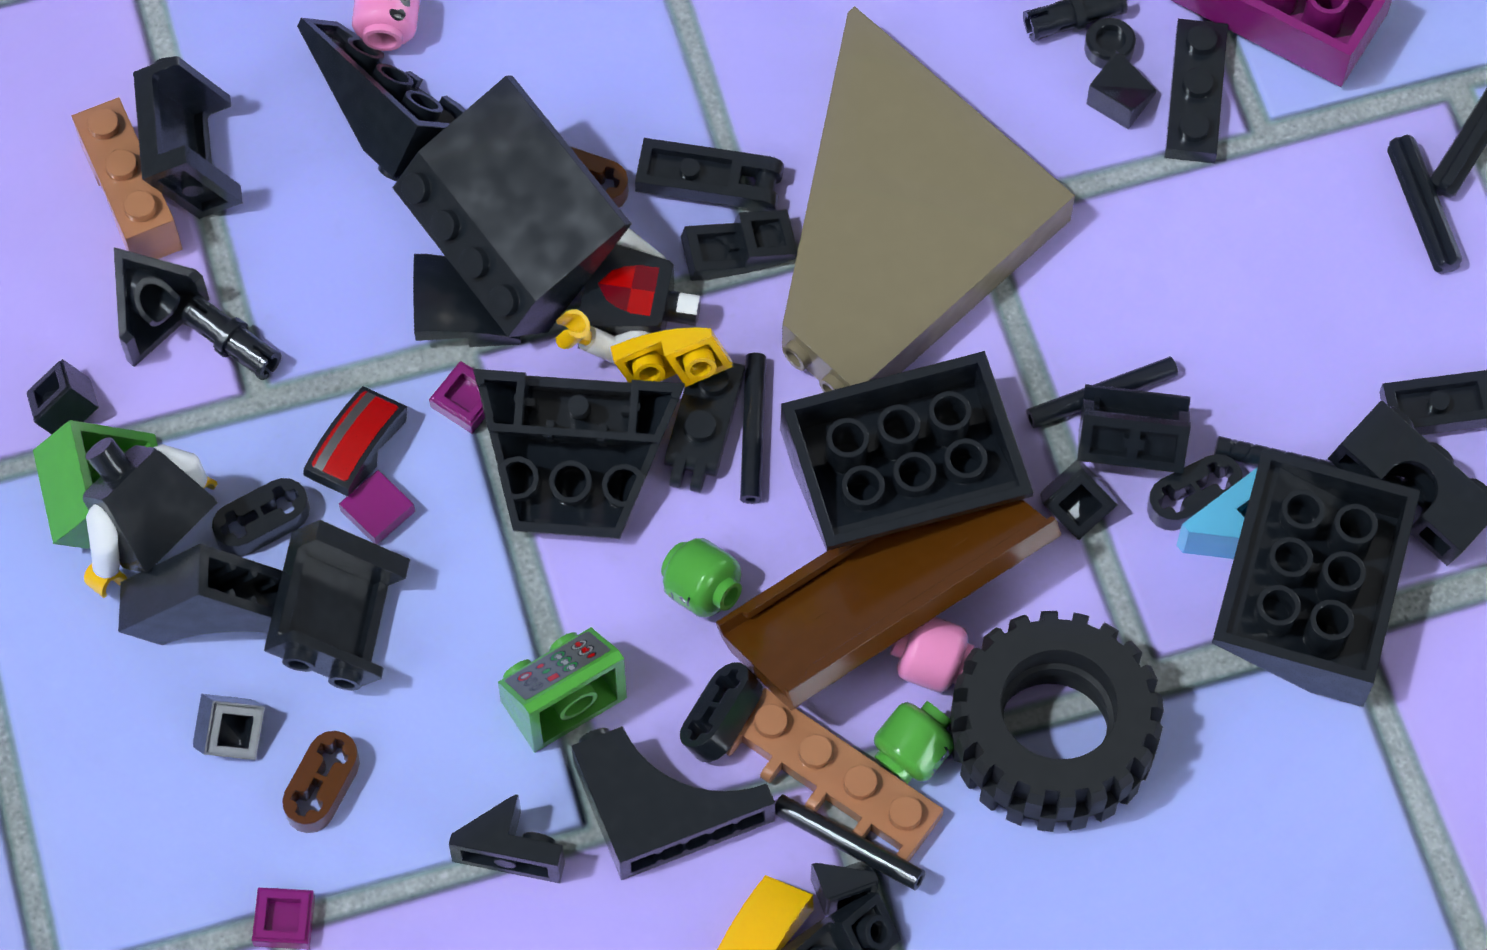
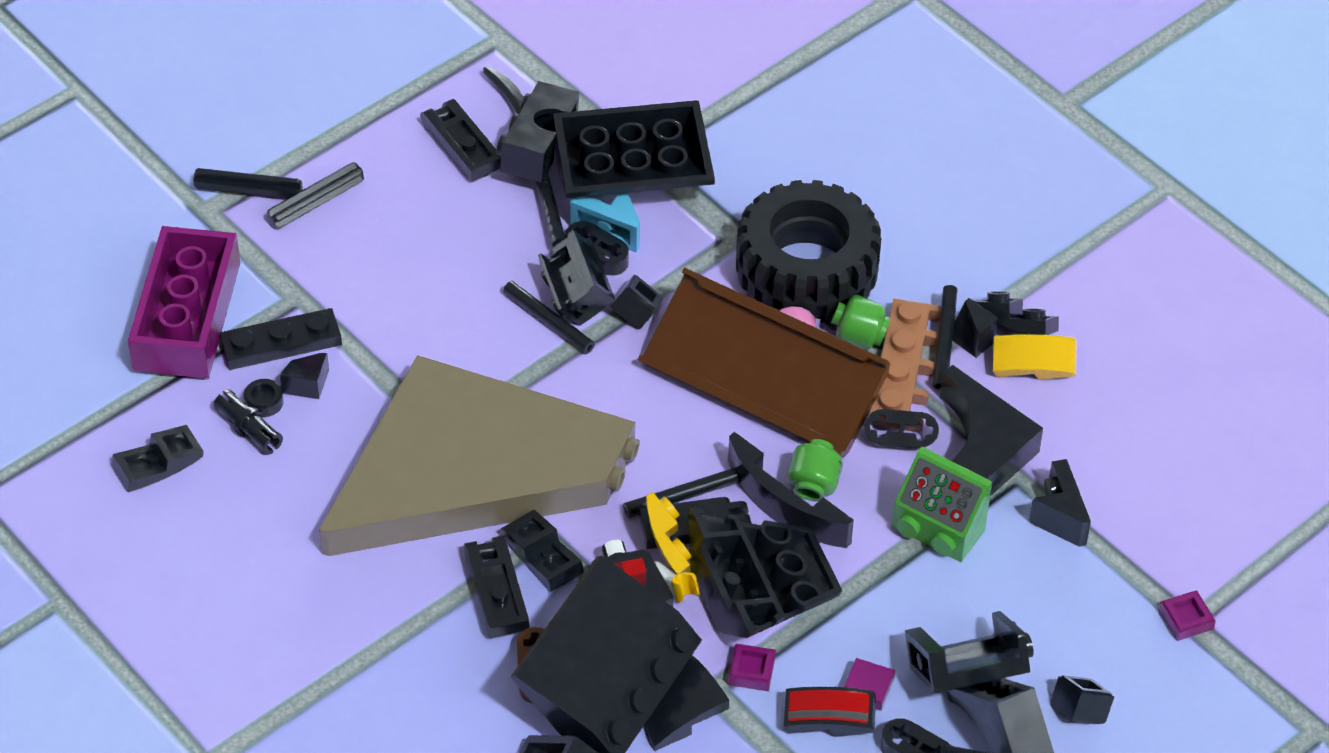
camera: 115 degrees left, 15 degrees down
reddish brown beam [282,730,360,833] -> none
black slope [780,351,1034,551] -> none
none -> black slope [728,431,854,548]

